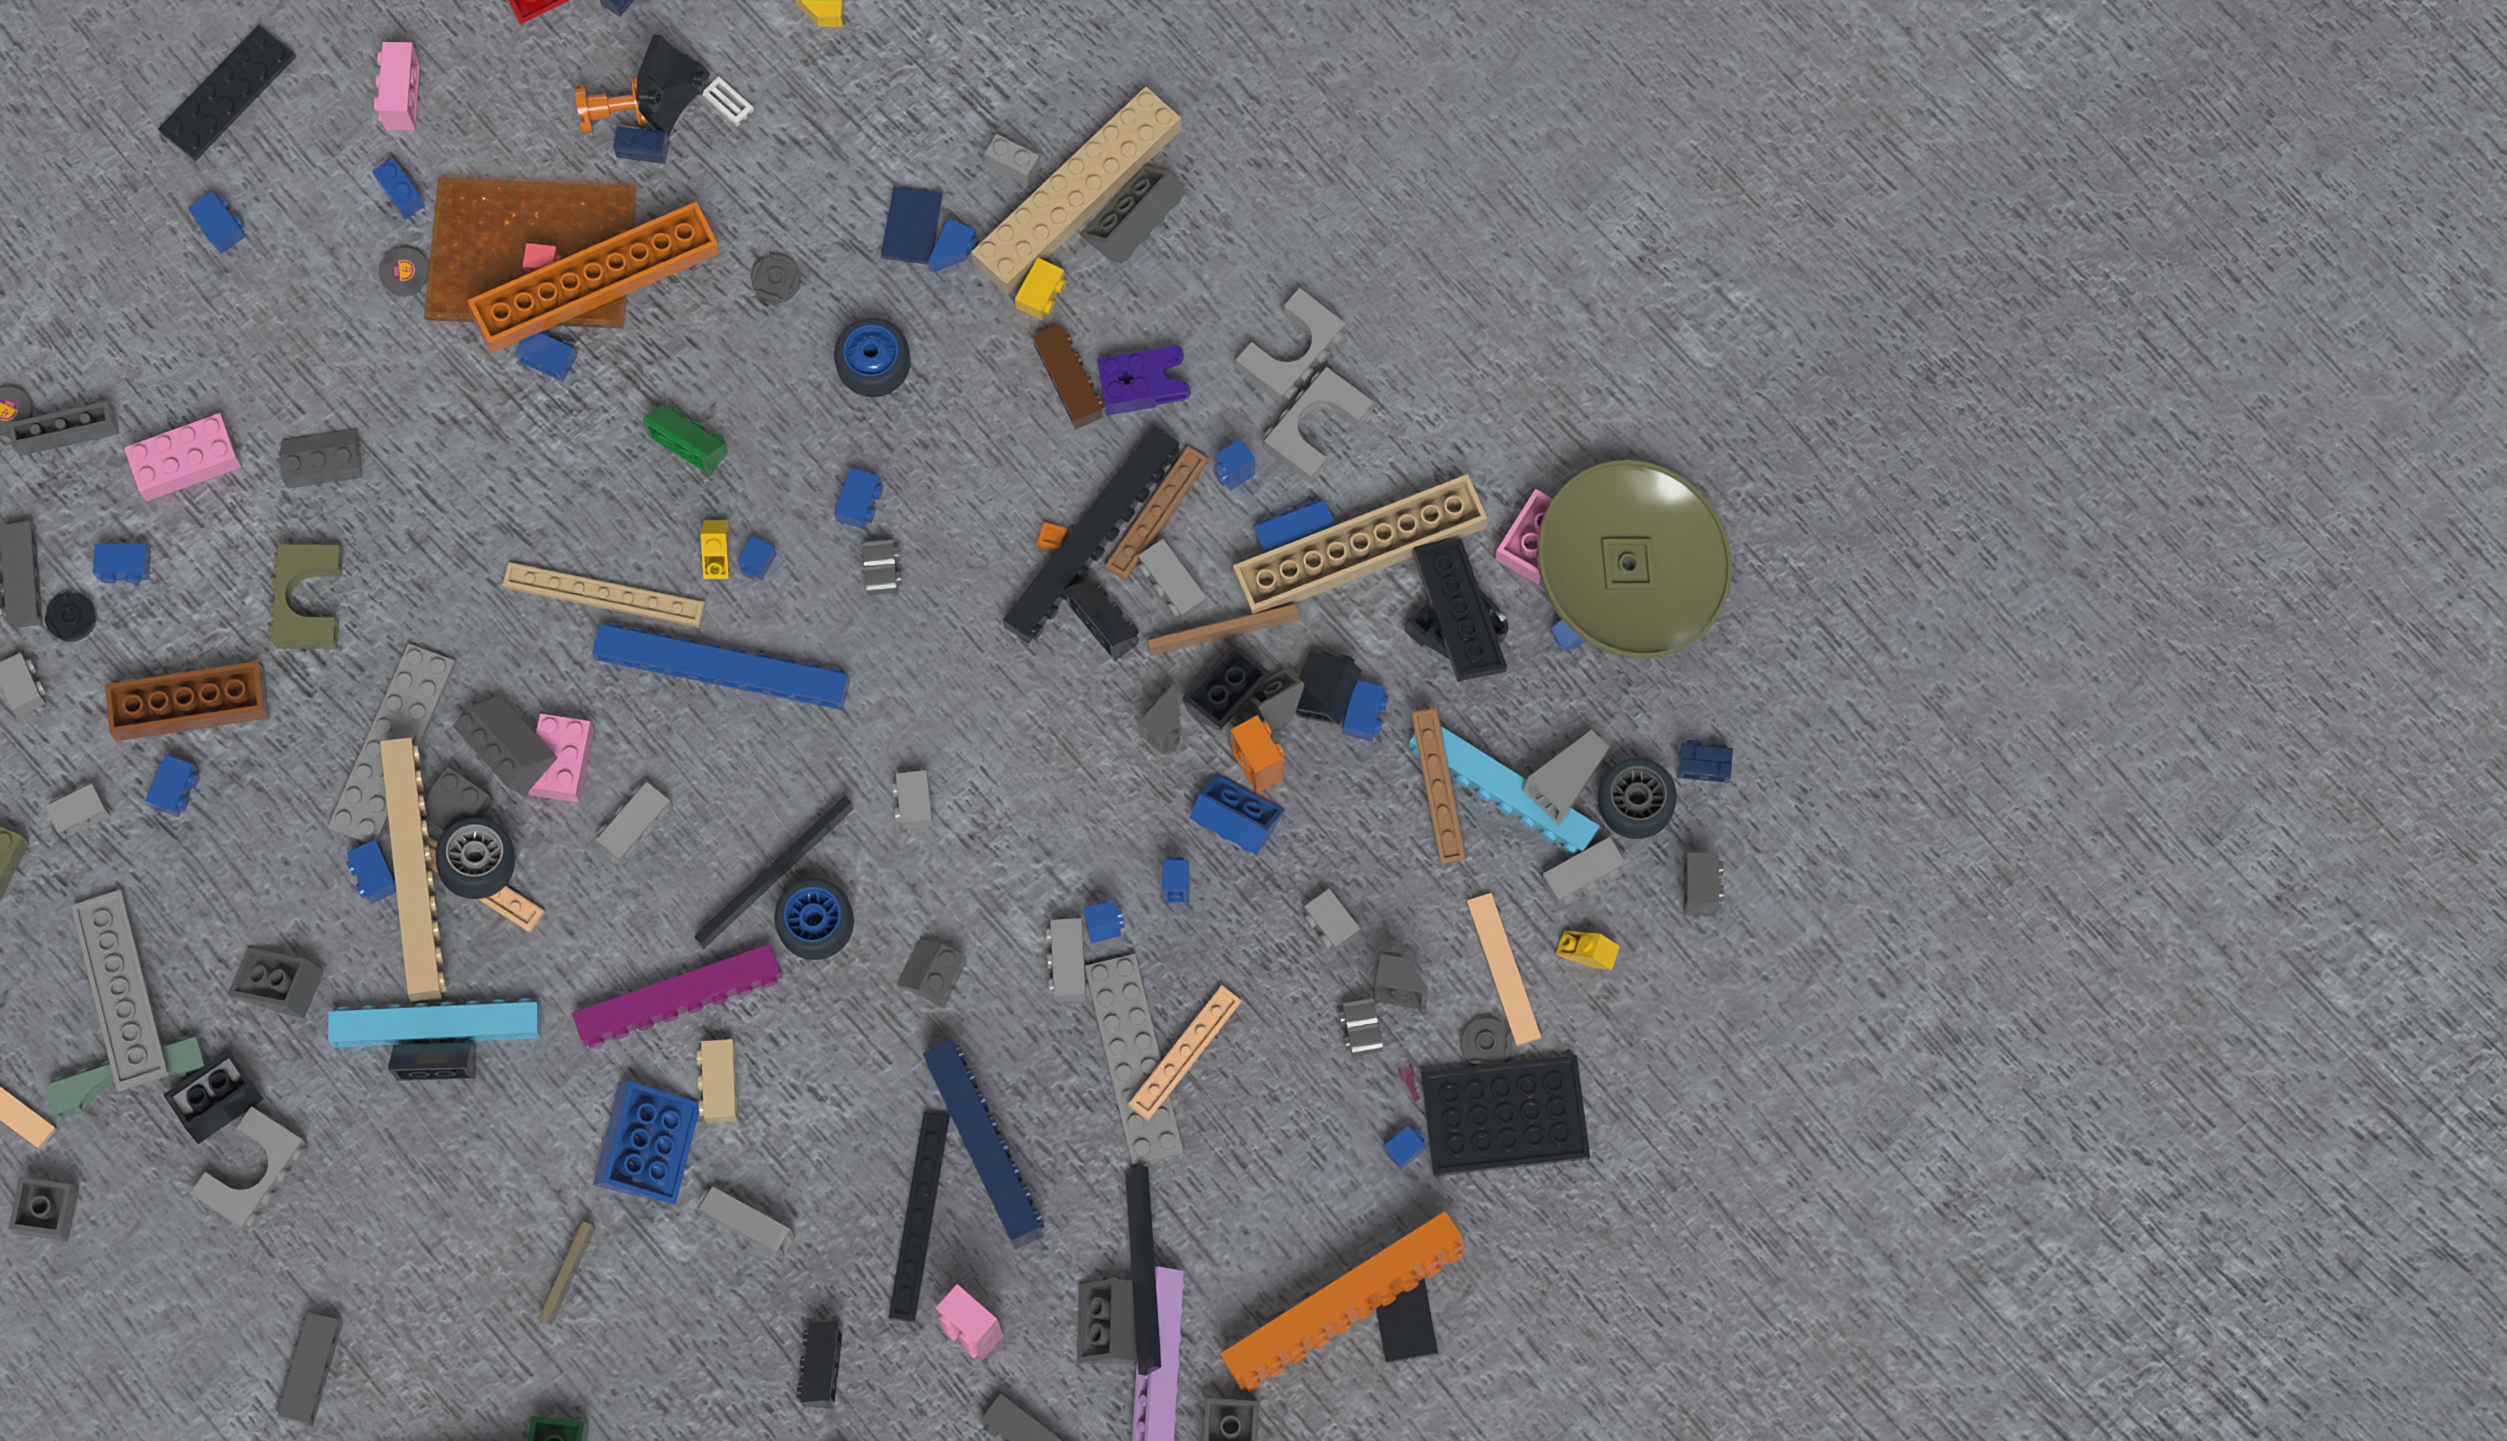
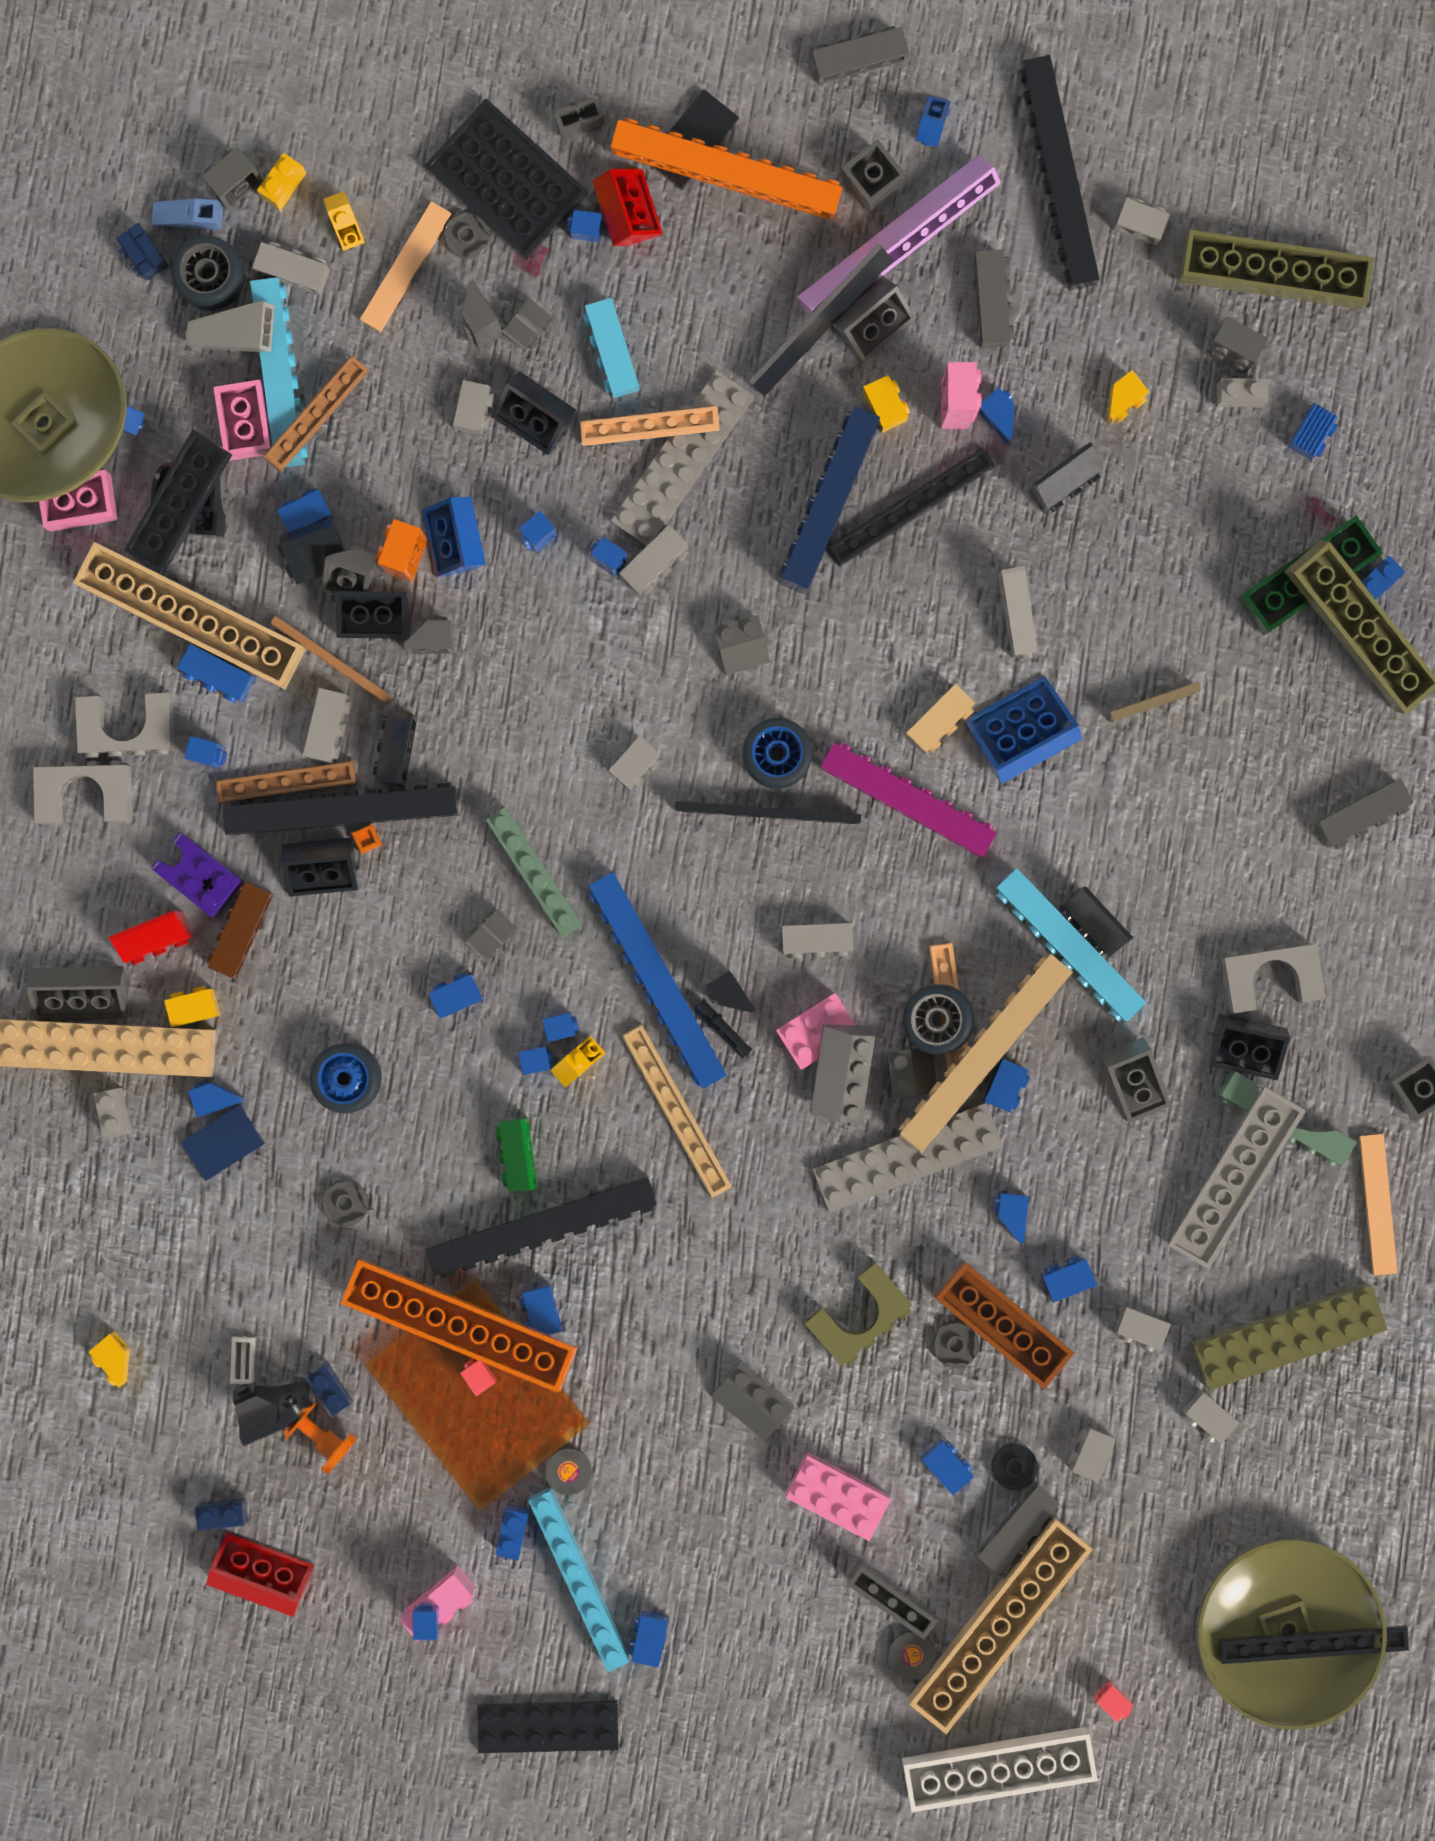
camera: 130 degrees left, 15 degrees up
none -> slope [109,911,193,966]
none -> medium blue slope [152,199,223,231]
none -> bright pink brick [213,380,272,461]
none -> yellow brick [257,153,306,211]
none -> black slope [281,837,358,897]
none -> blue brick [413,1602,439,1640]
none -> black brick [426,1176,657,1278]
none -> sand green arch [486,807,583,938]
none -> black slope [491,371,577,455]
none -> blue brick [518,1046,555,1075]
none -> medium azure brick [529,1487,630,1672]
none -> dark grey brick [554,99,605,139]
none -> medium azure brick [582,297,640,399]
none -> red slope [592,169,663,246]
none -> black pin [694,999,752,1059]
none -> black slope [705,971,755,1013]
none -> yellow brick [862,375,910,433]
none -> dark grey tile [932,1321,979,1368]
none -> blue slope [978,387,1014,444]
none -> blue slope [993,1192,1029,1243]

